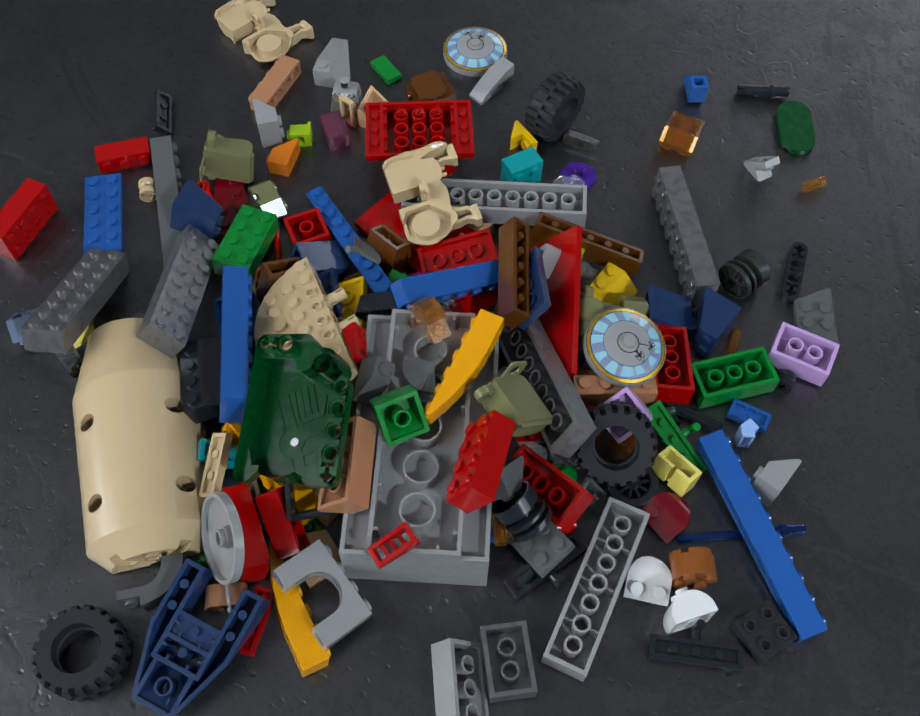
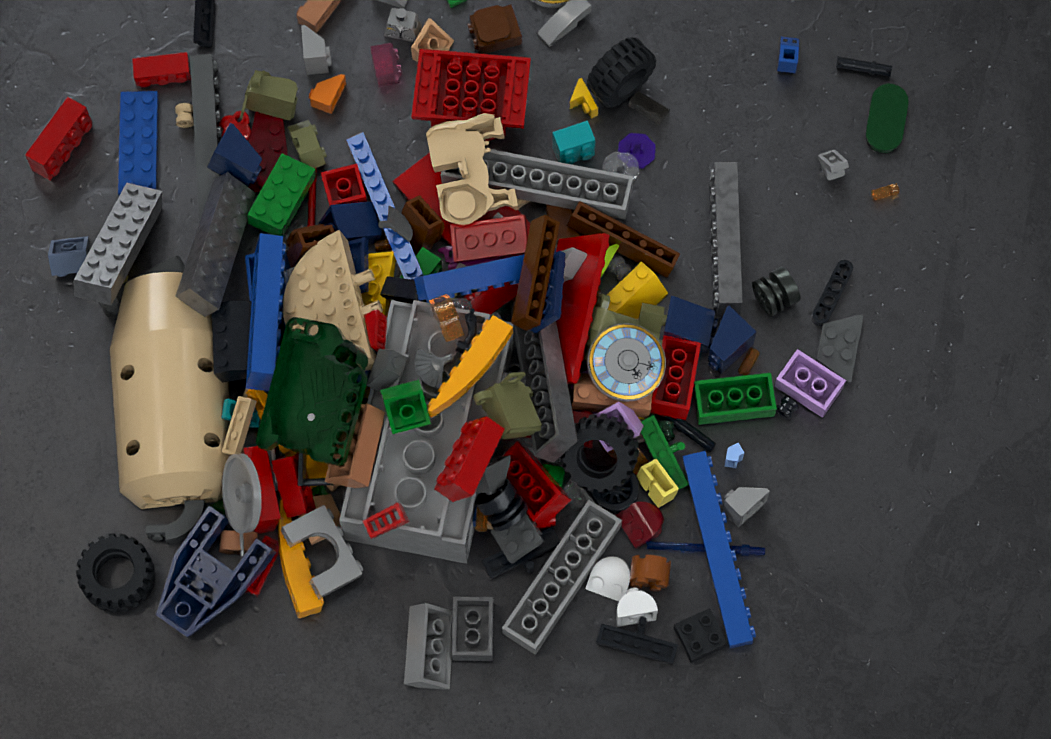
camera: 10 degrees right, 10 degrees up
lime brick [287,122,313,147] -> none
tan slope [339,94,359,128] -> none
clear orange slope [658,111,705,156] -> none
blue plate [726,398,772,434] -> none
none -> black piece [455,308,477,354]

